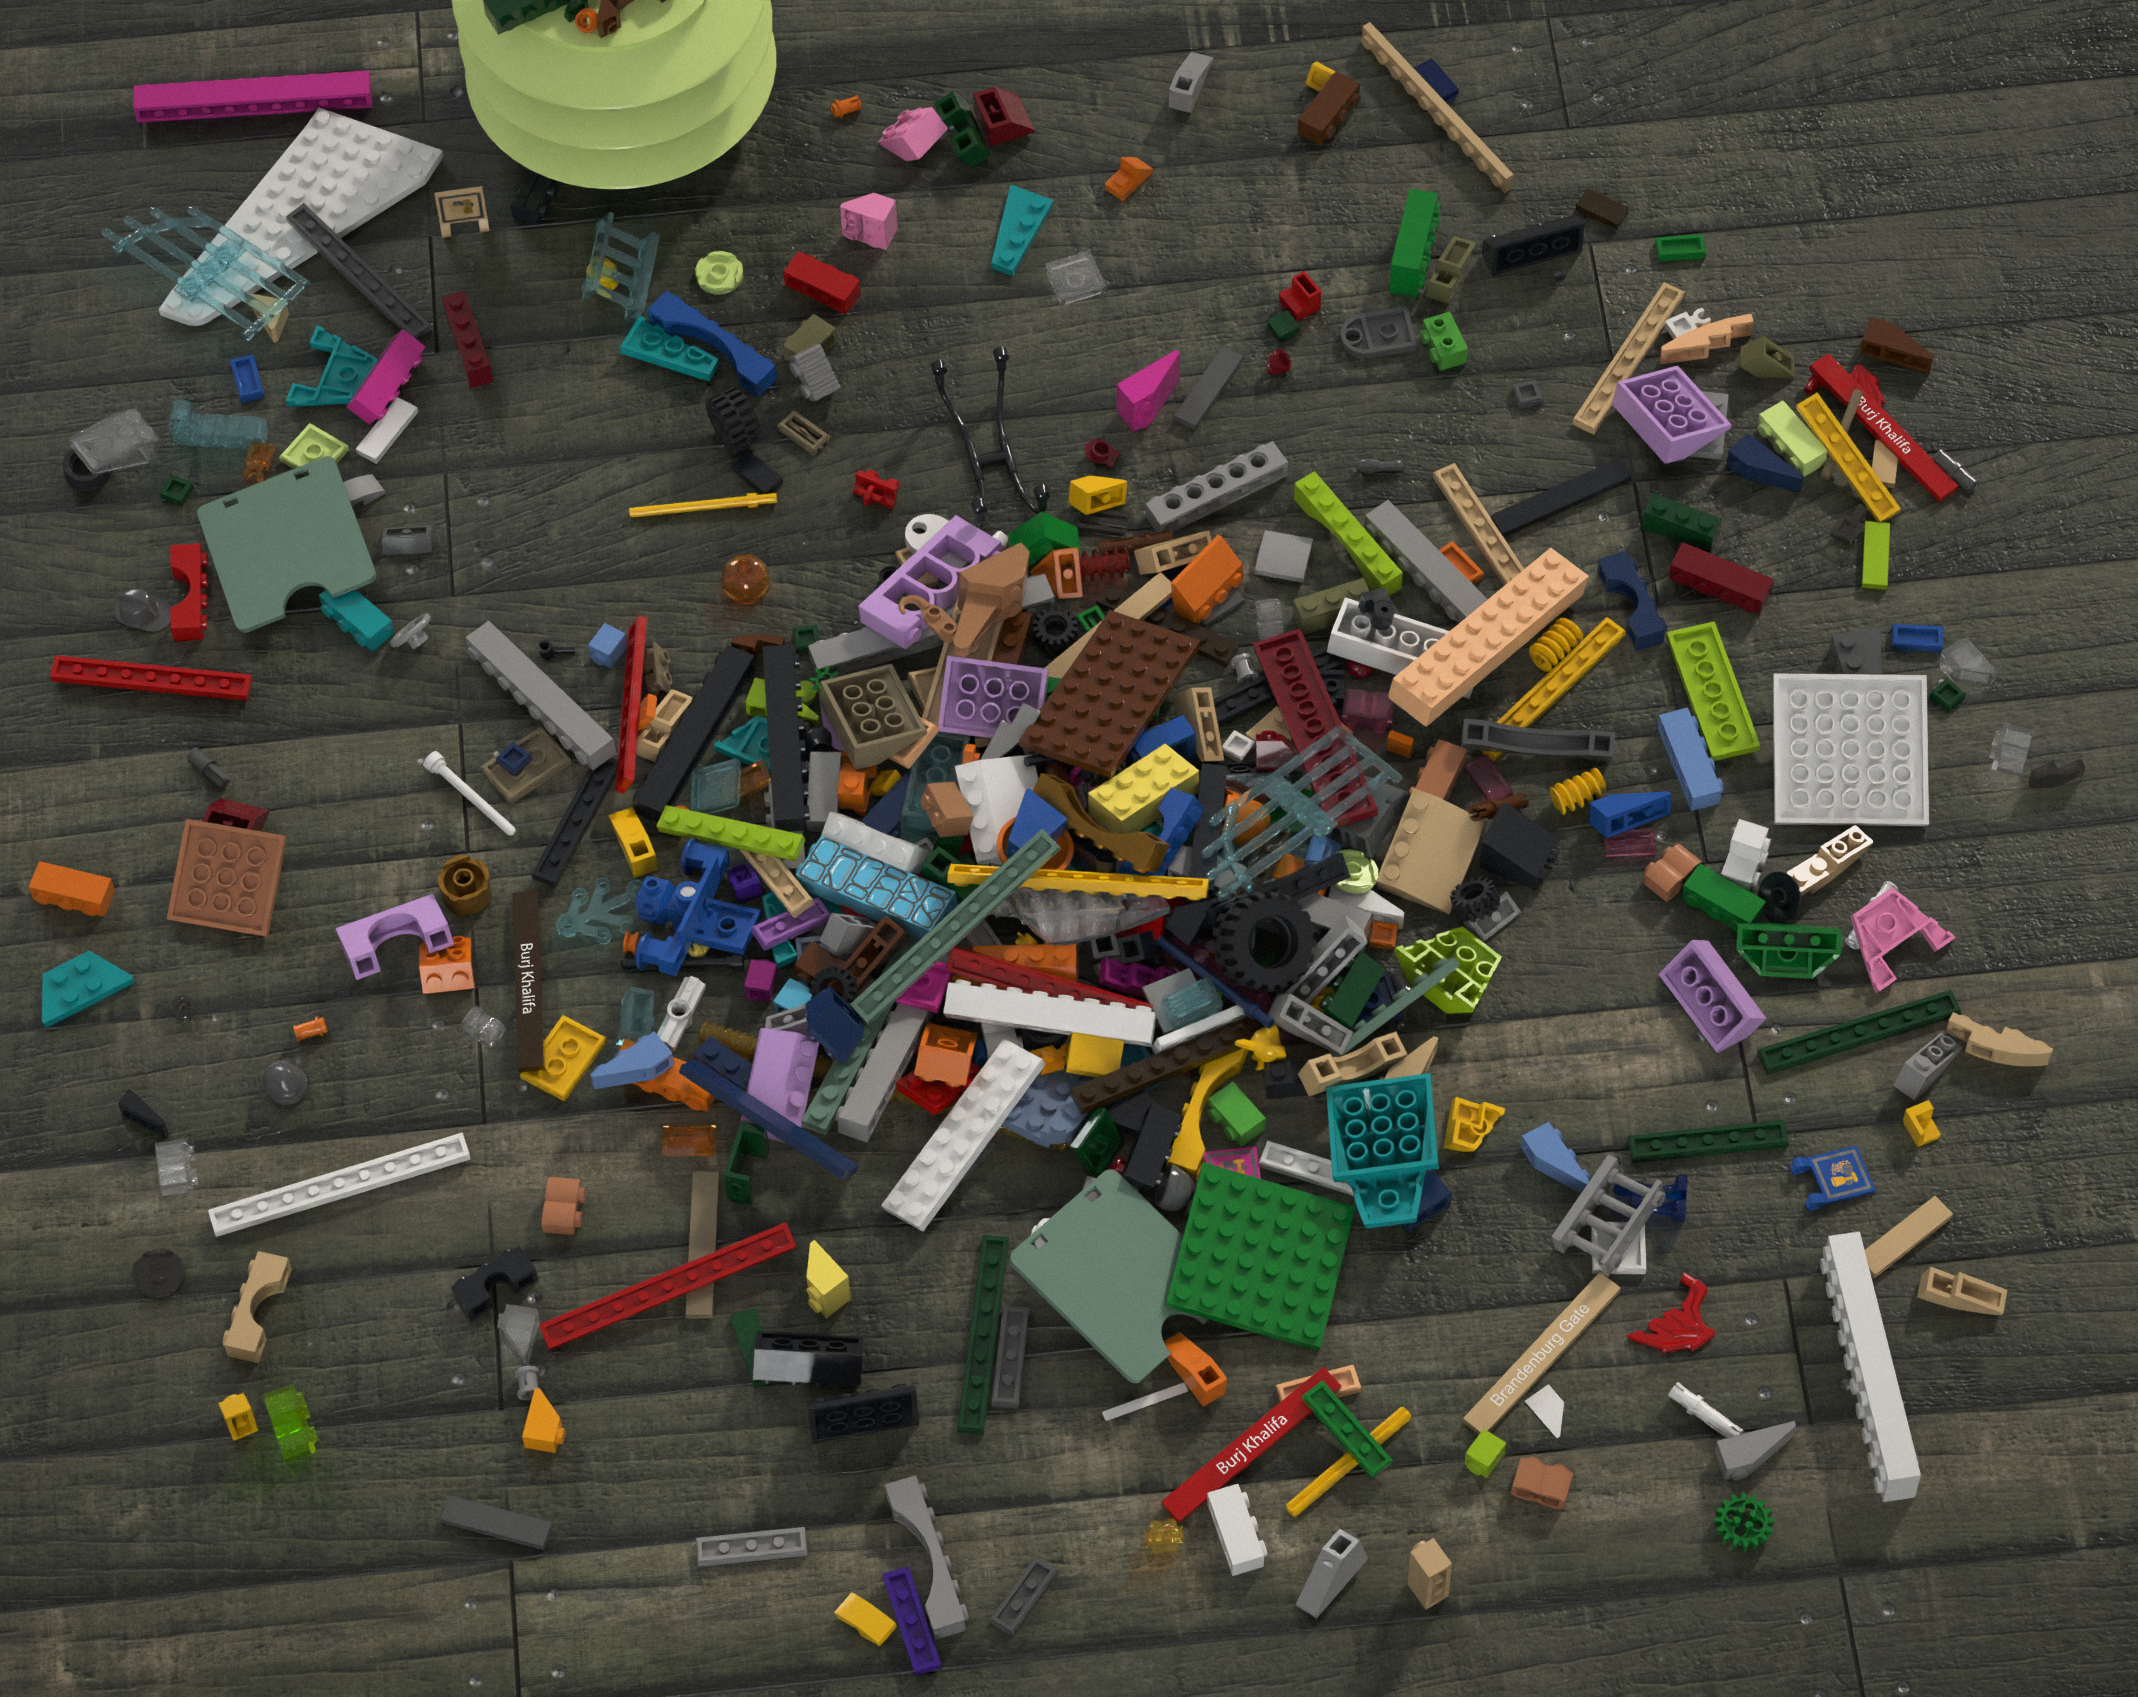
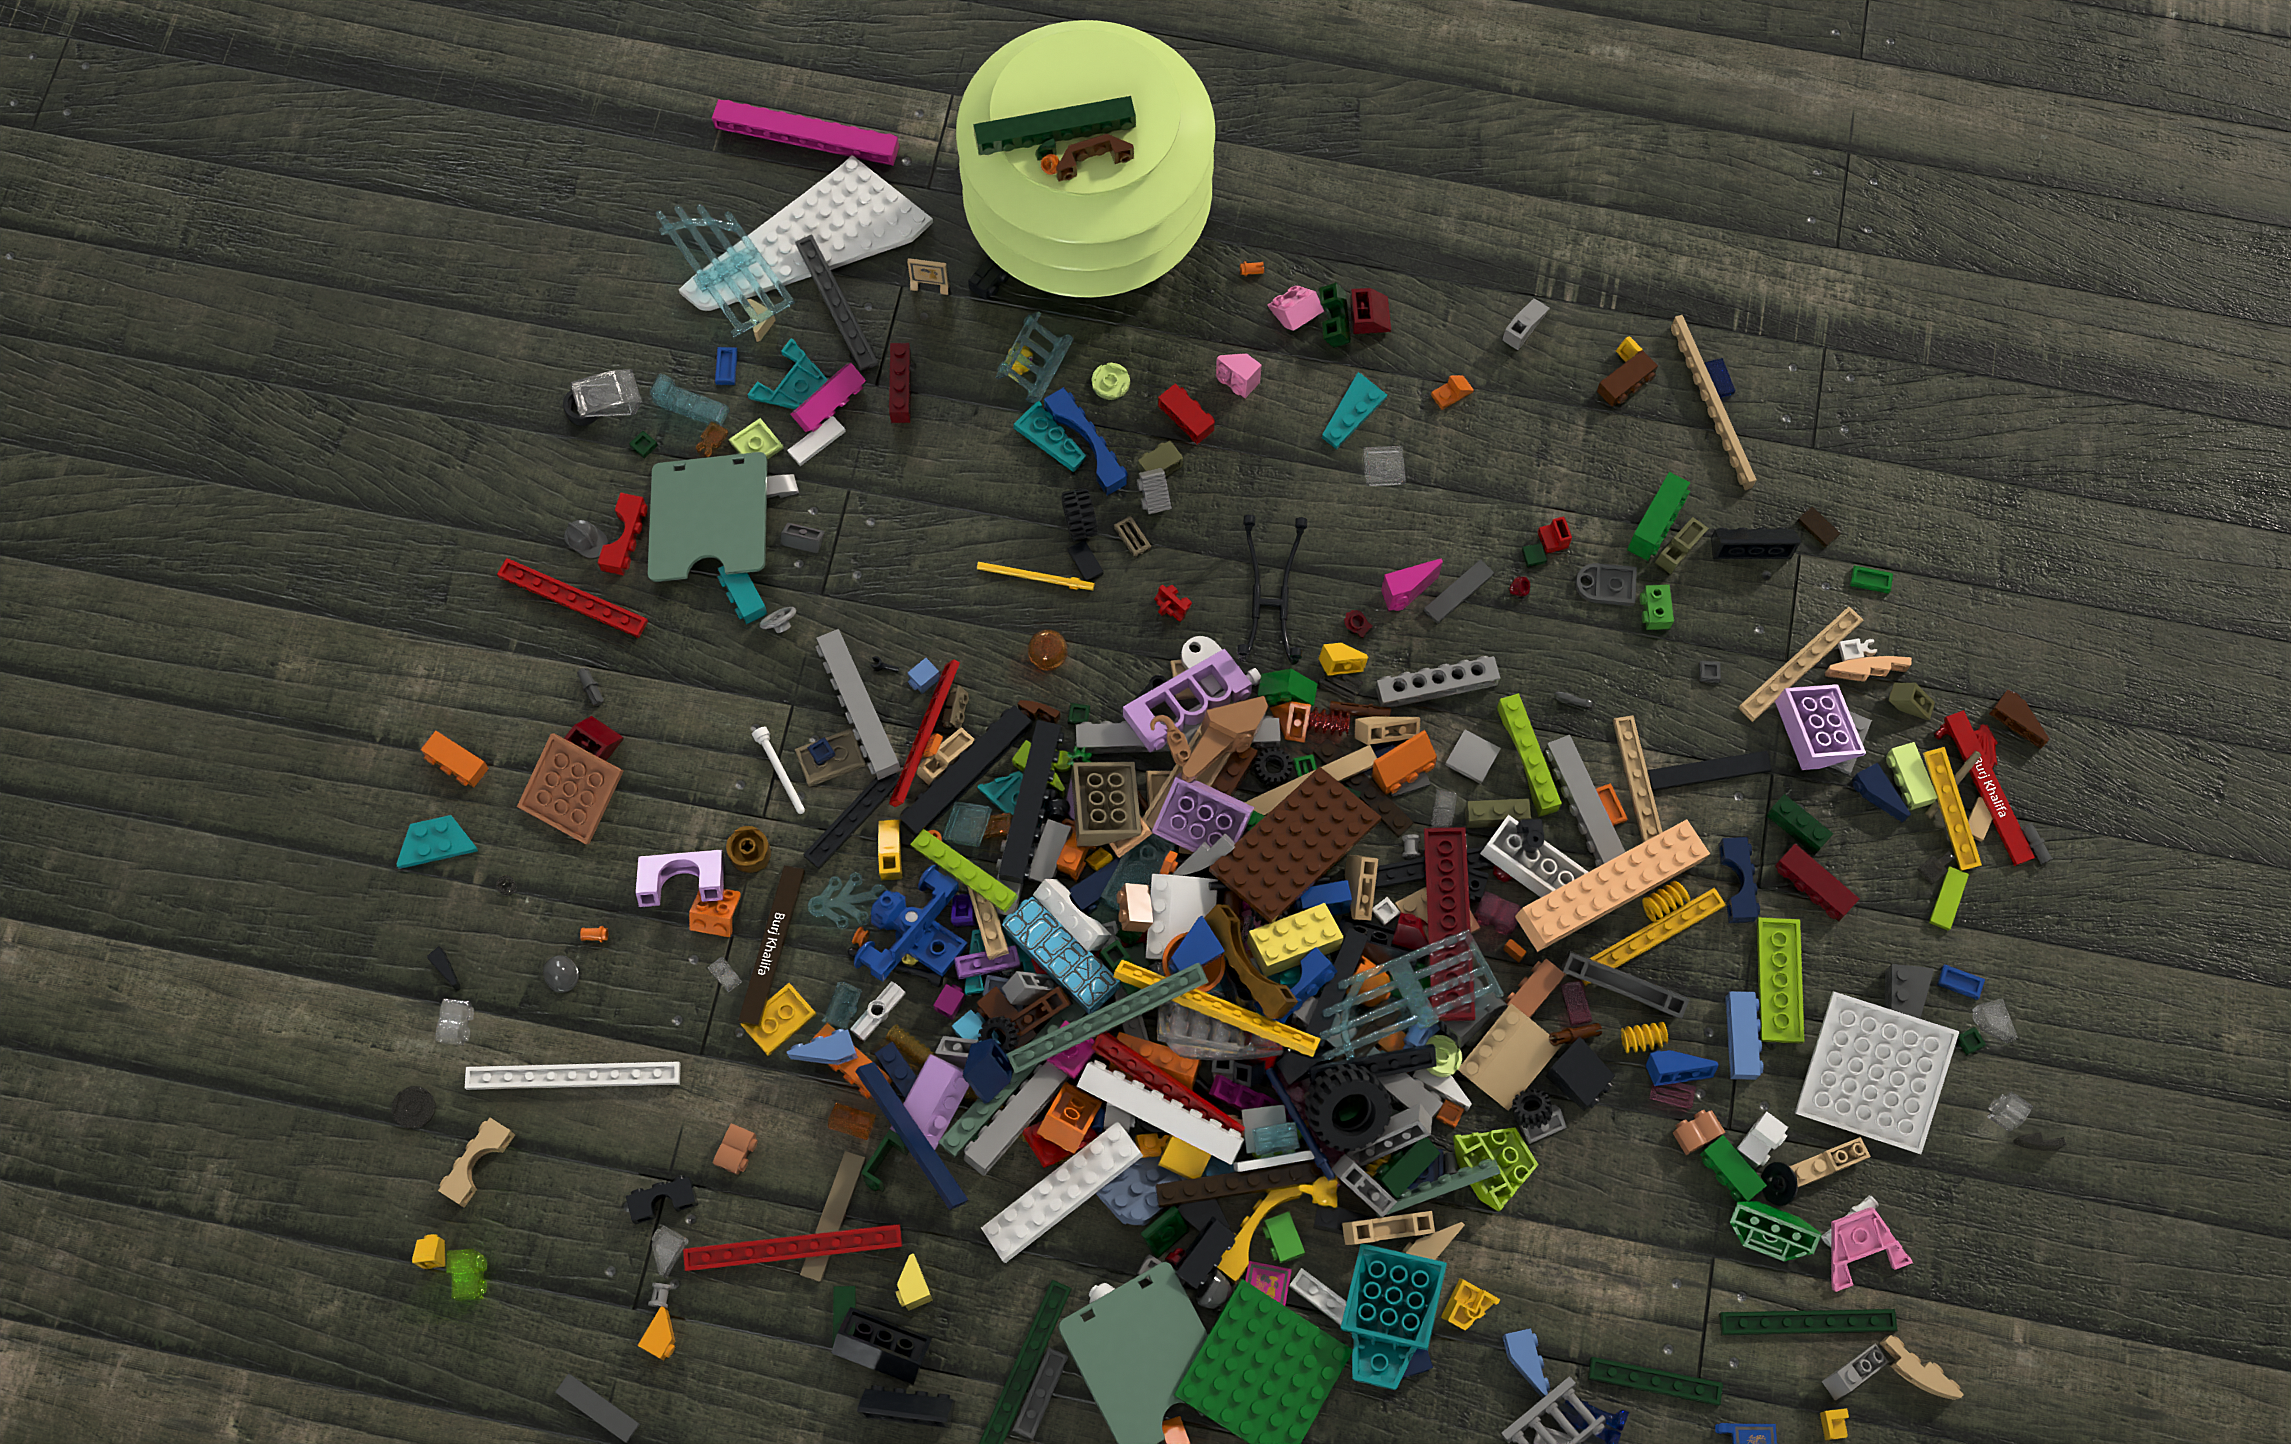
camera: 15 degrees right, 10 degrees up
lavender slope [1659,940,1767,1053] -> none

